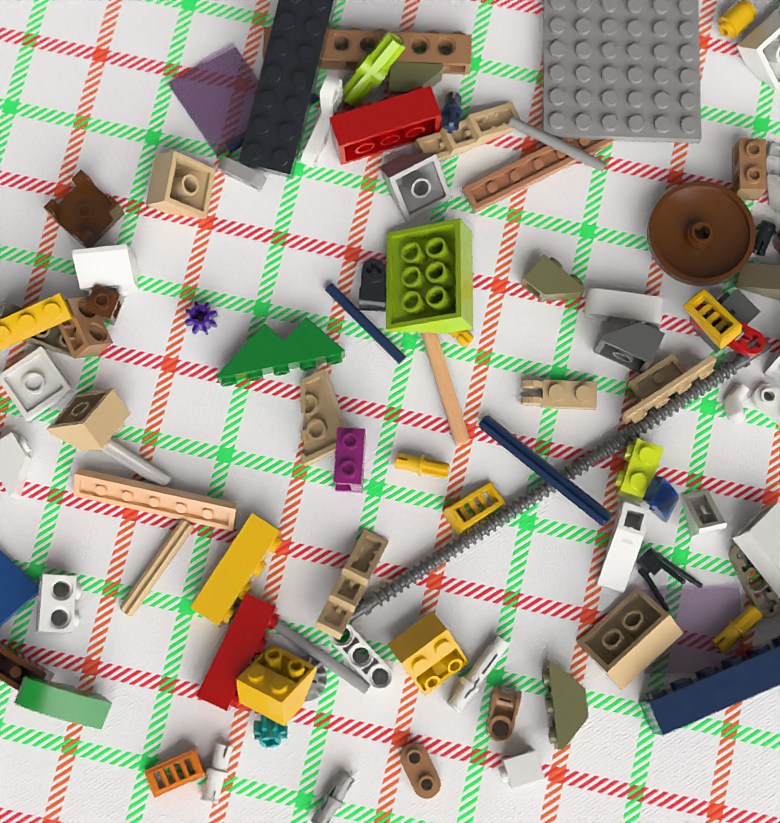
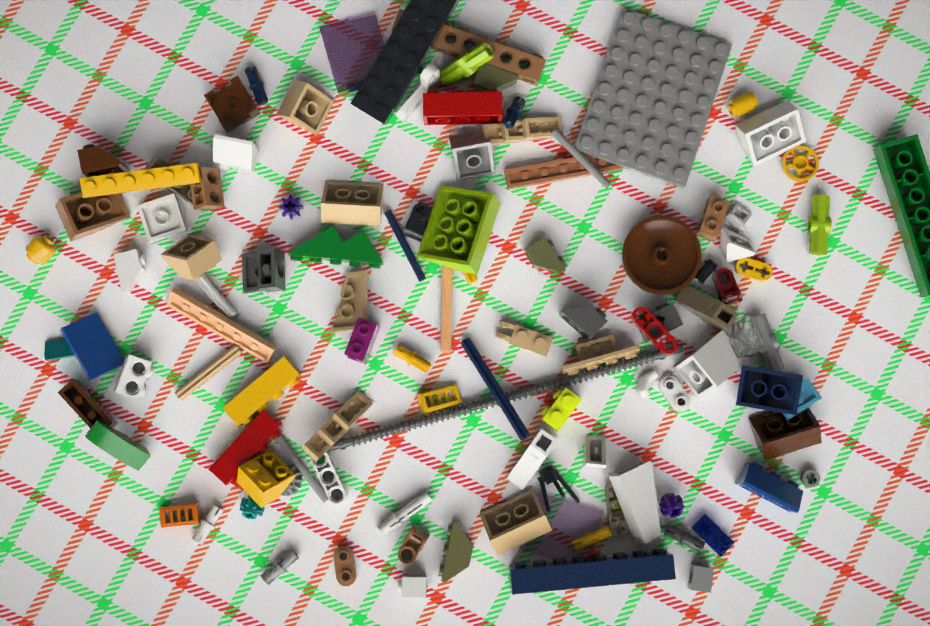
camera: 15 degrees right, 5 degrees up
reddish brown bracket [86,285,124,325] -> none
light grey beam [217,156,267,190] -> none
yellow slope [387,611,469,696] -> none
white beam [584,288,664,327] -> none
clear blue slope [642,475,679,523] -> none
yellow slope [683,288,742,349] -> none
none -> dark grey brick [242,248,286,293]
none -> dark blue axle [244,66,268,105]
none -> tan slope [321,181,384,226]

